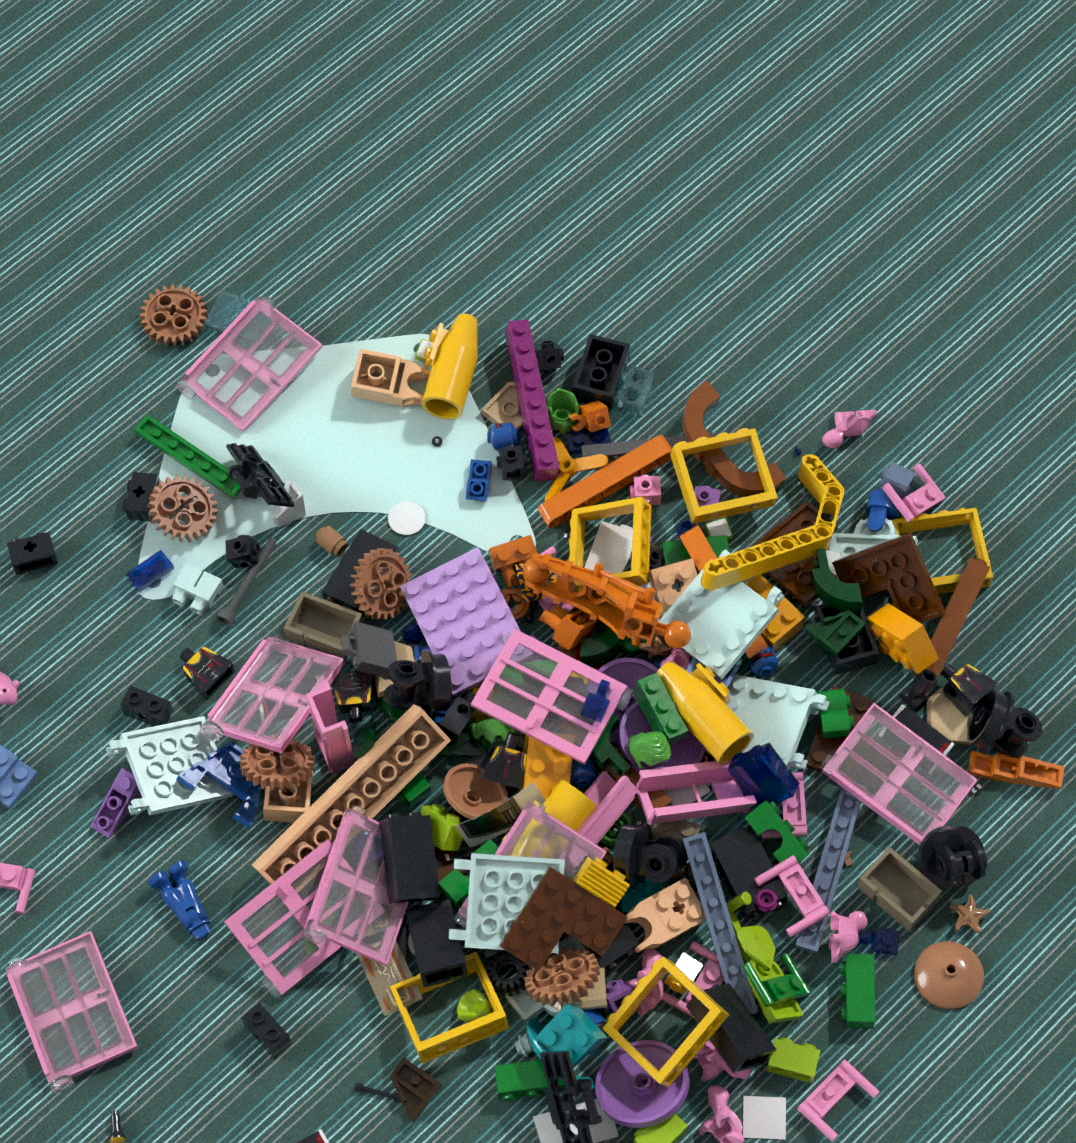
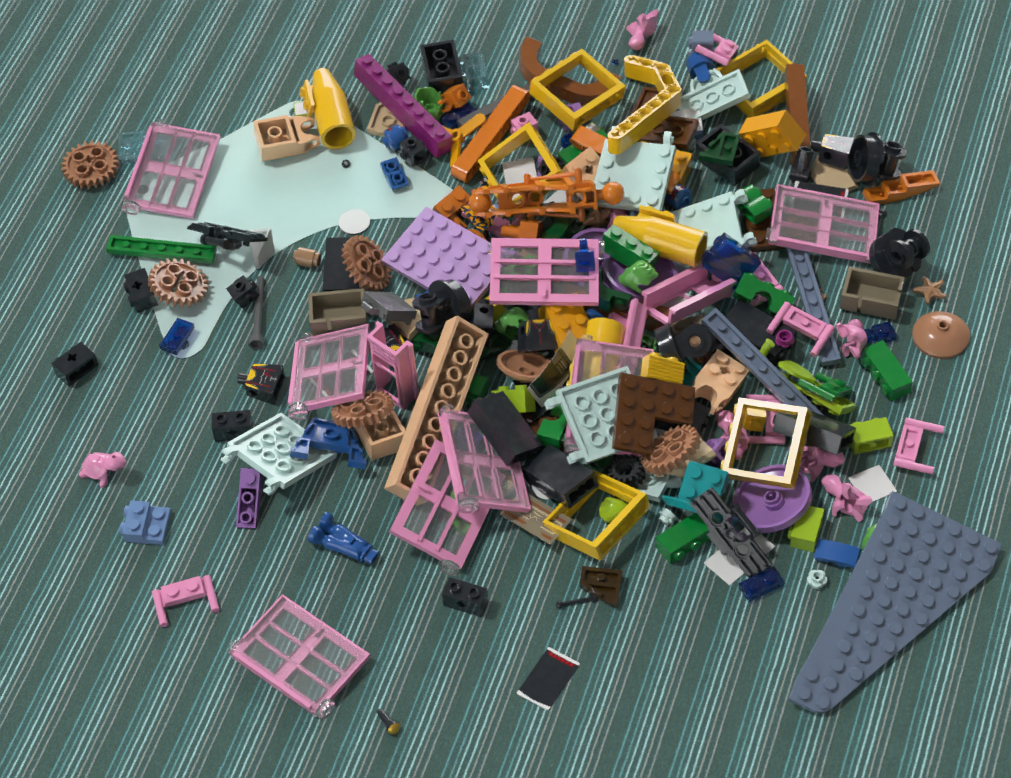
camera: 25 degrees left, 10 degrees down
light aqua hips [172,563,224,615] -> none
dark green tile [352,719,377,759] -> none
clear blue plate [402,624,424,644] -> none
dark green arch [811,549,862,613] -> none
reddish brown plate [832,532,946,623] -> none

